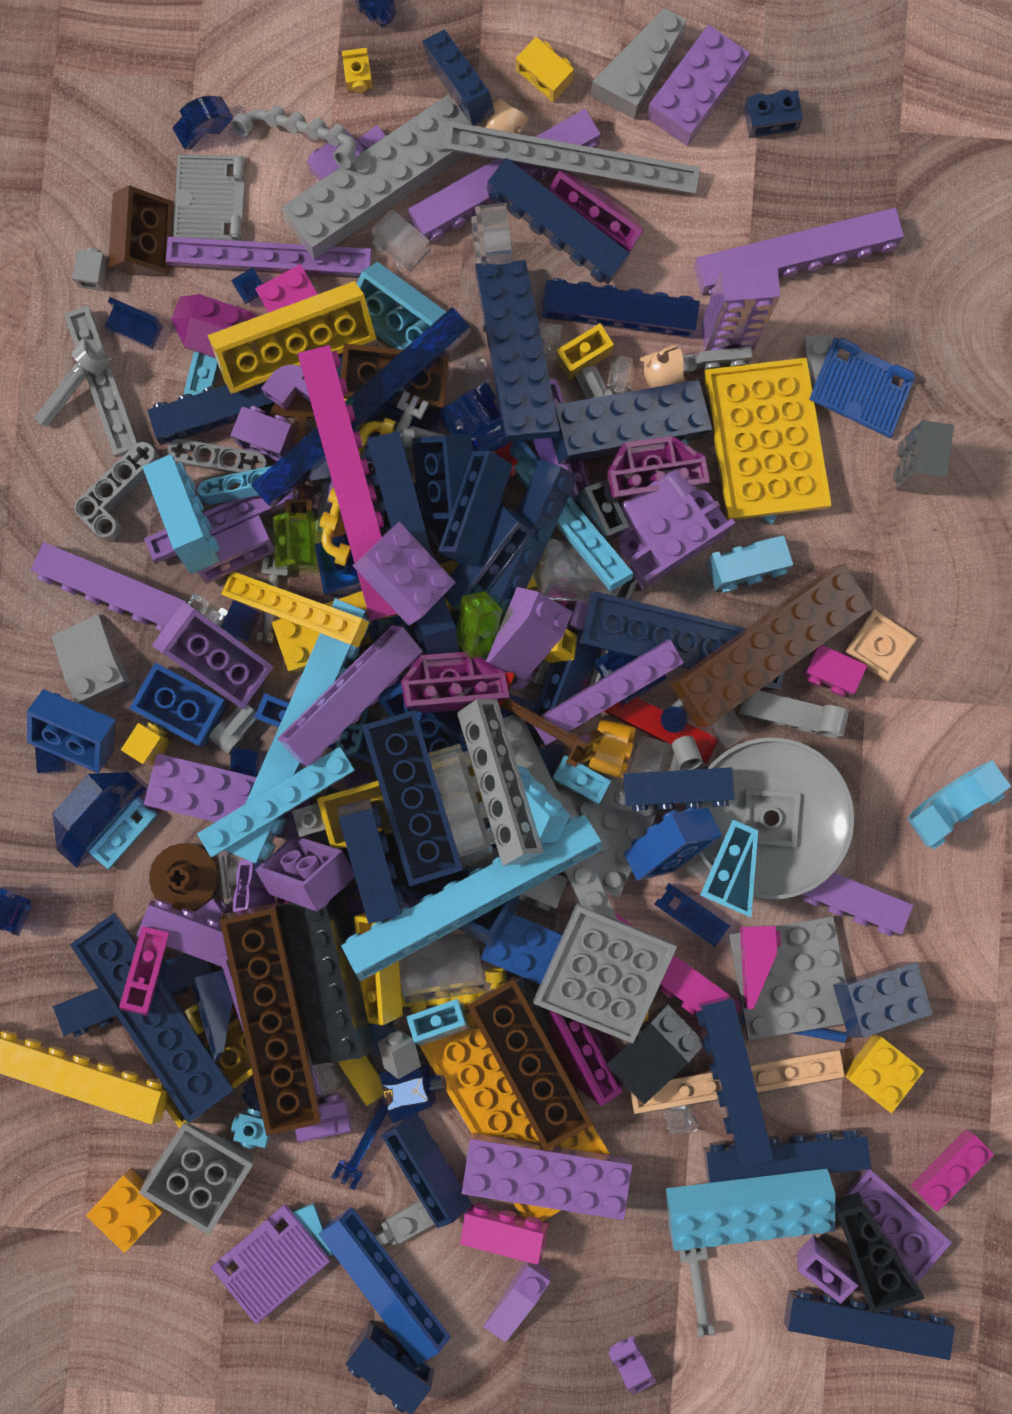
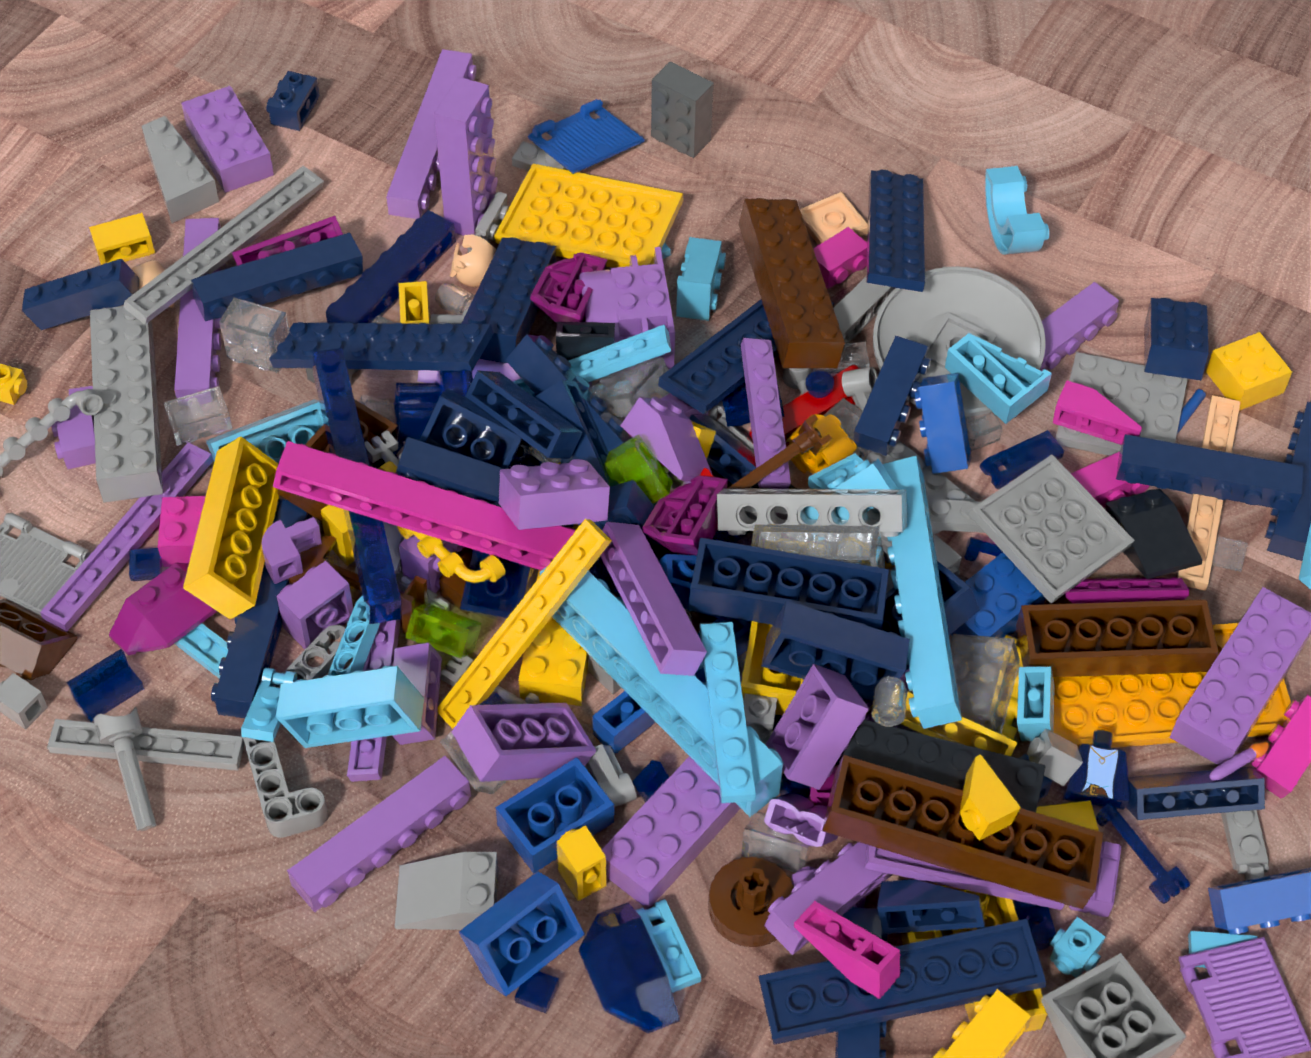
camera: 70 degrees left, 30 degrees down
none -> medium azure plate [241,667,297,742]
none -> dark blue plate [866,170,925,292]
none -> clear brick [872,677,907,727]
none -> yellow slope [959,755,1021,841]
none -> medium lavender piece [1209,742,1269,781]

